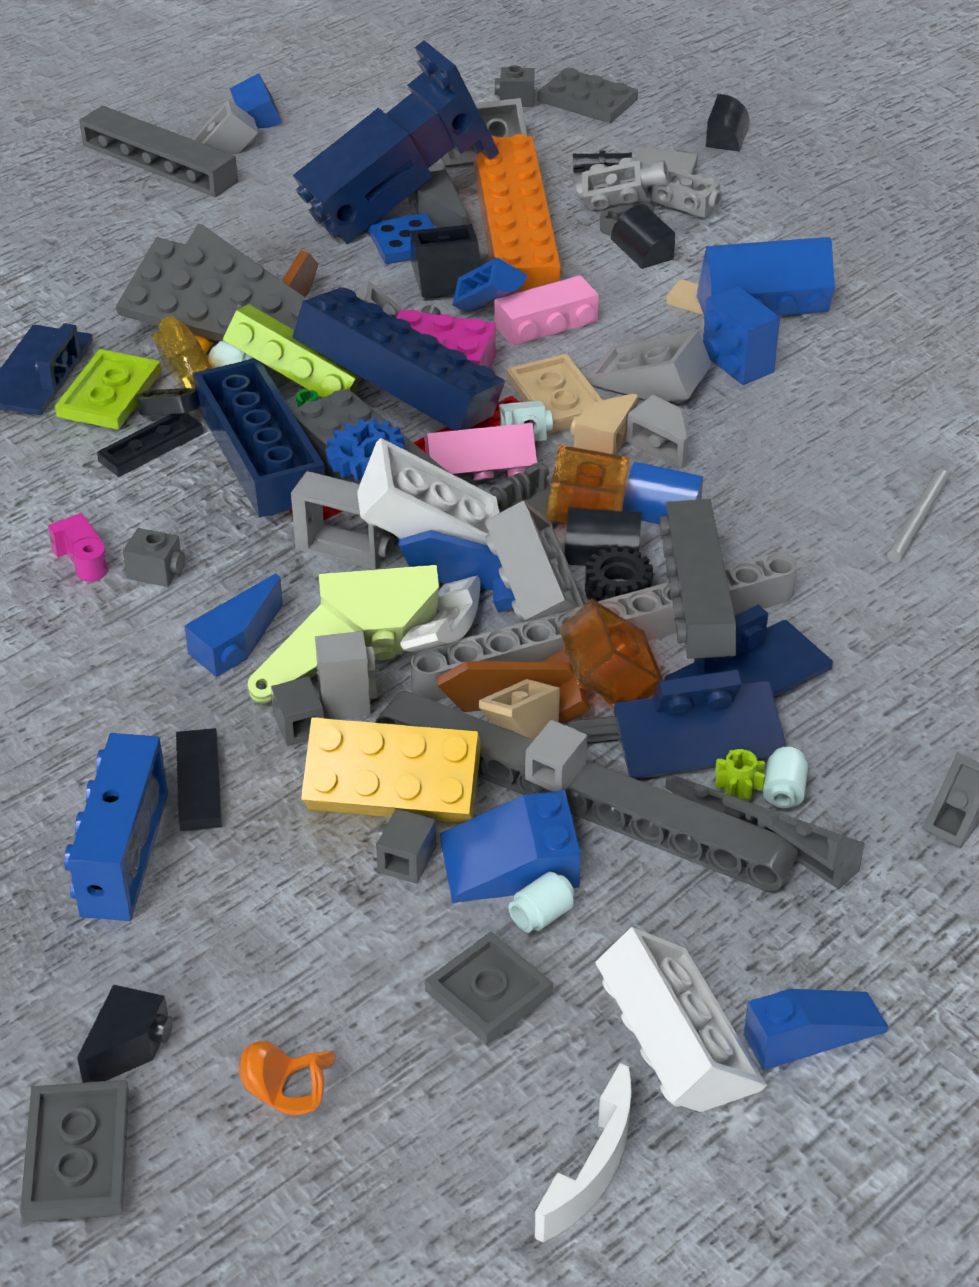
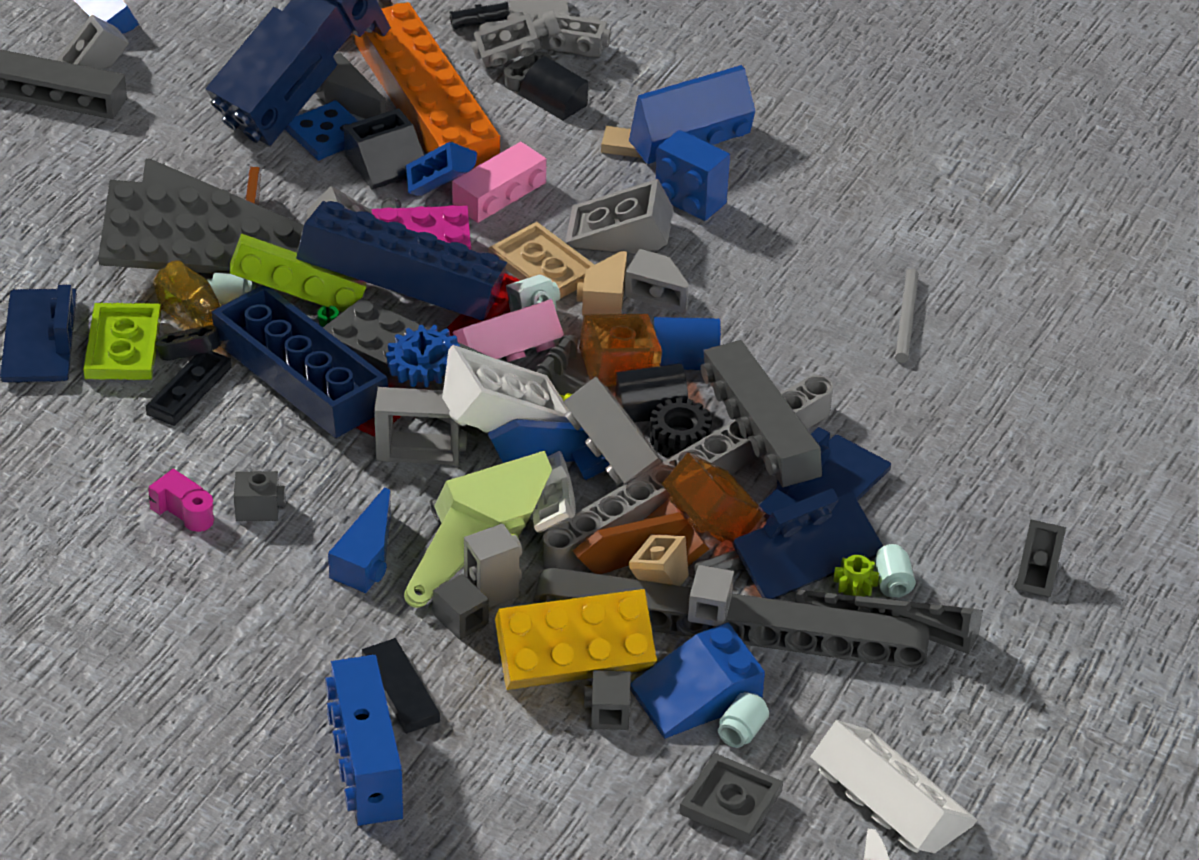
camera: 20 degrees left, 0 degrees up
blue slope [743,989,889,1071] -> none

